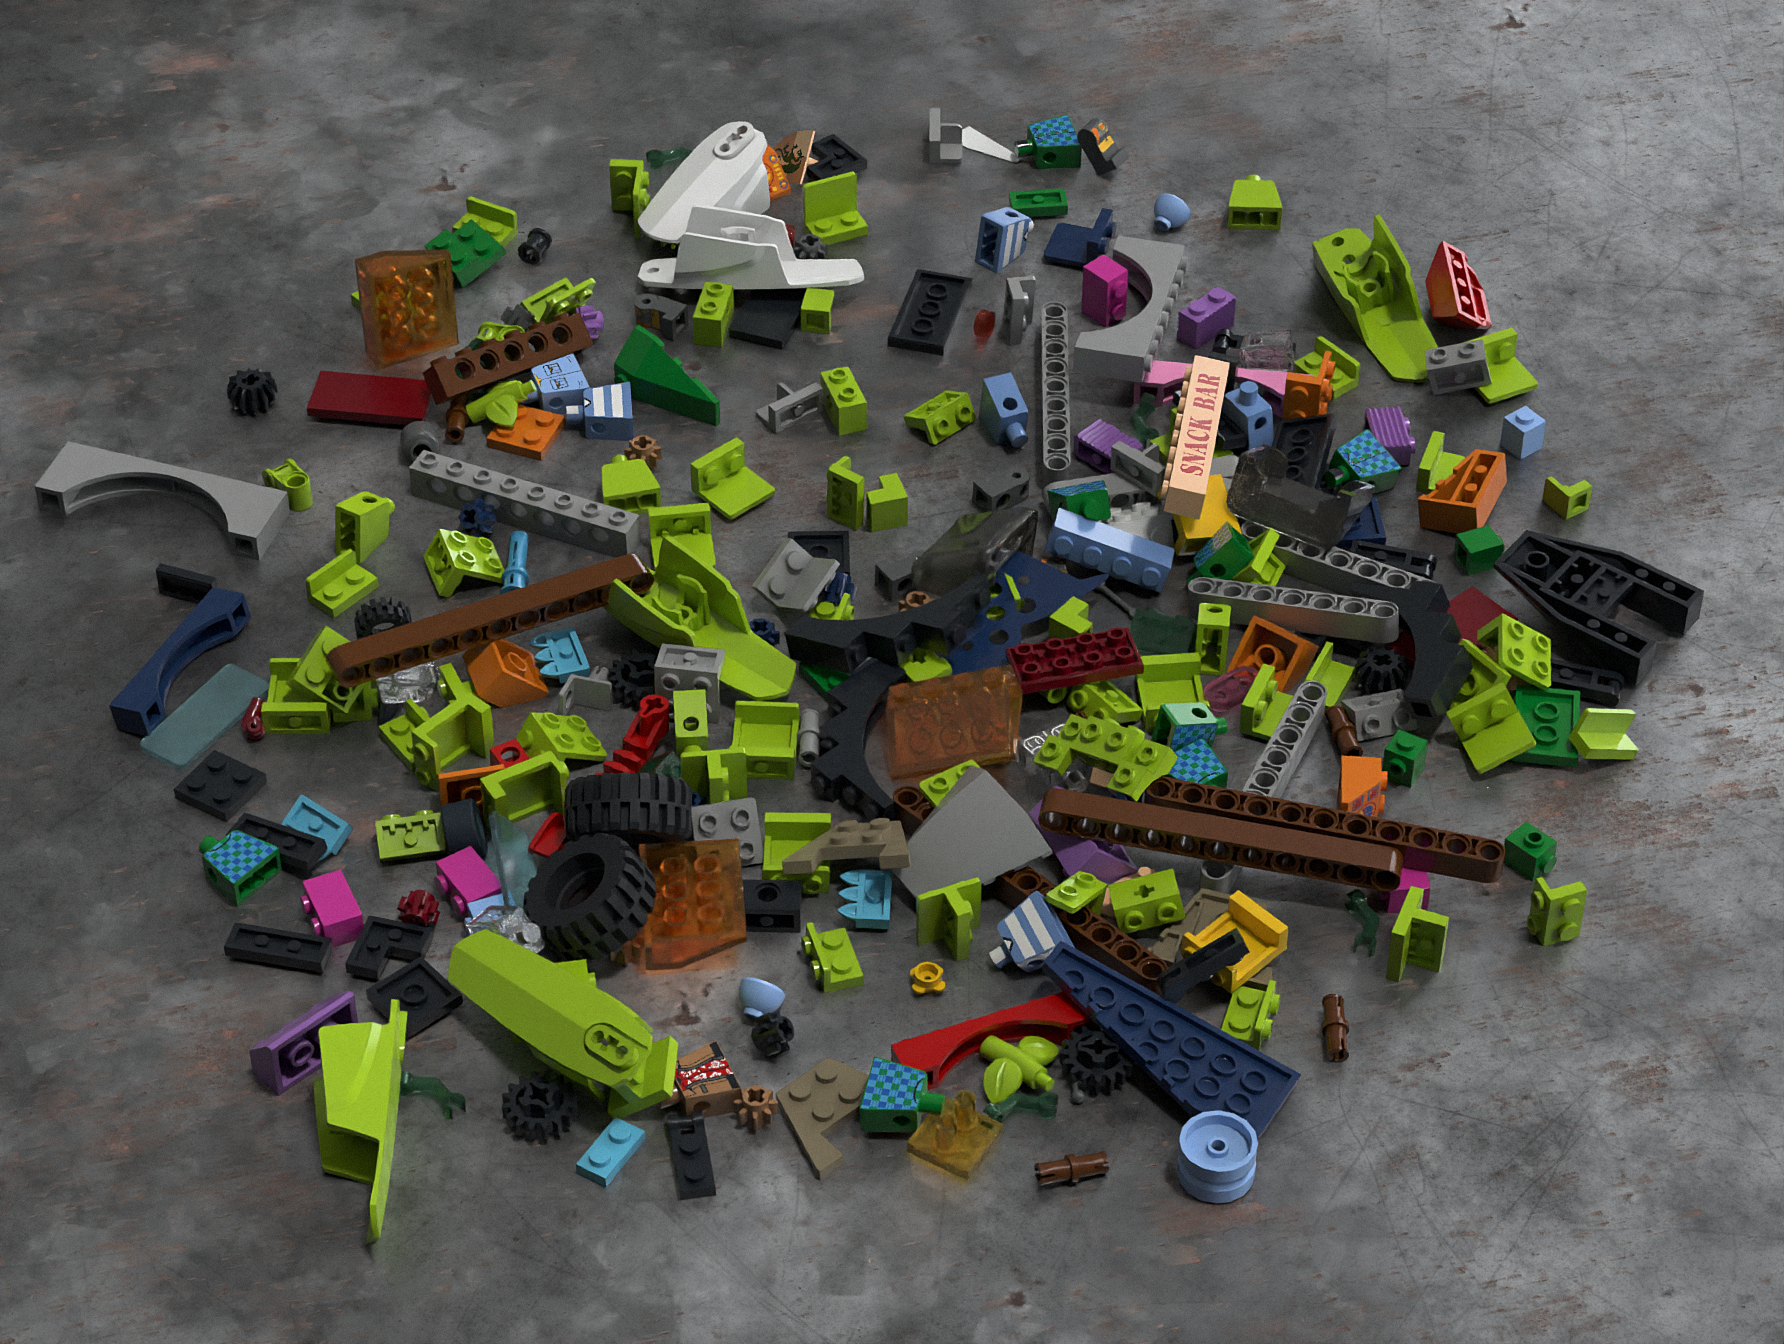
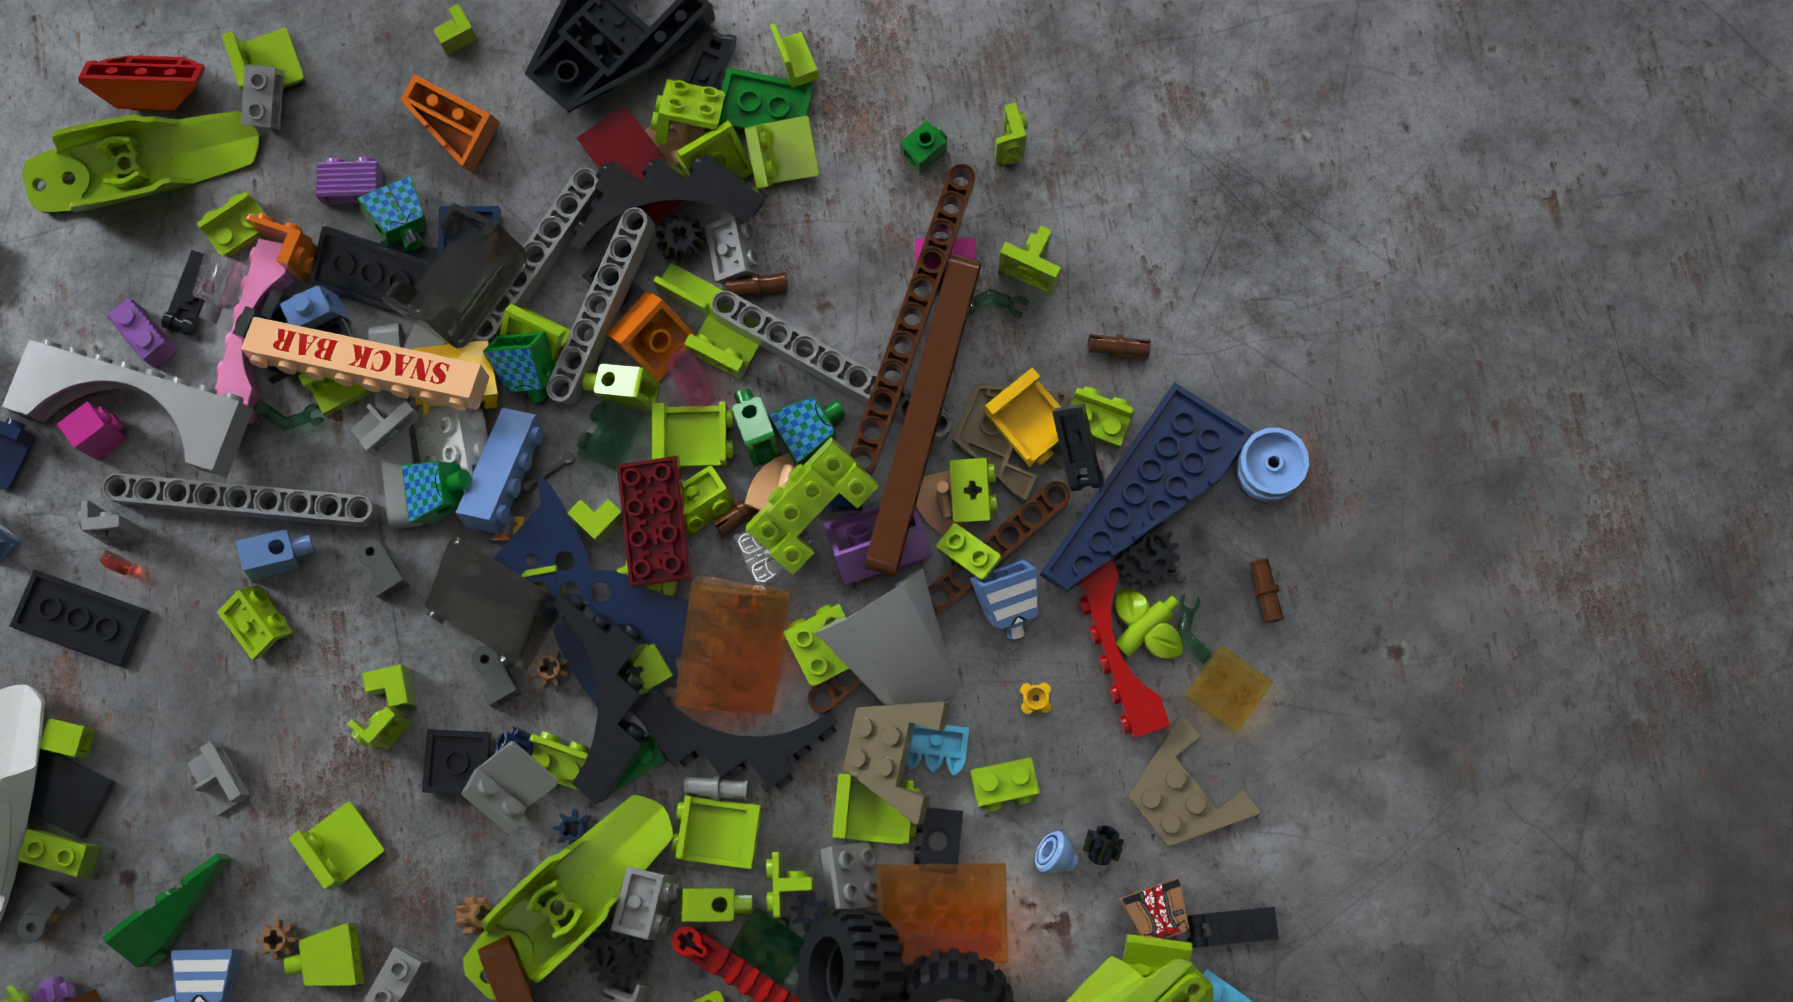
camera: 80 degrees left, 35 degrees up
lime bracket [648,503,716,569] -> none
medium nougat gear [734,1085,778,1129] -> none
lime brick [820,366,867,435] -> none
torso [859,1057,945,1132] -> none
lime bracket [916,877,981,961] -> none
medium lavender brick [1073,419,1143,474] -> none
orange slope [1337,756,1387,817] -> none
black plate [1350,539,1437,580] -> none
green brick [1382,729,1428,788] -> none
lime panel [1416,431,1465,493] -> none
green brick [1453,525,1505,576] -> none
light blue brick [1500,406,1546,460] -> none

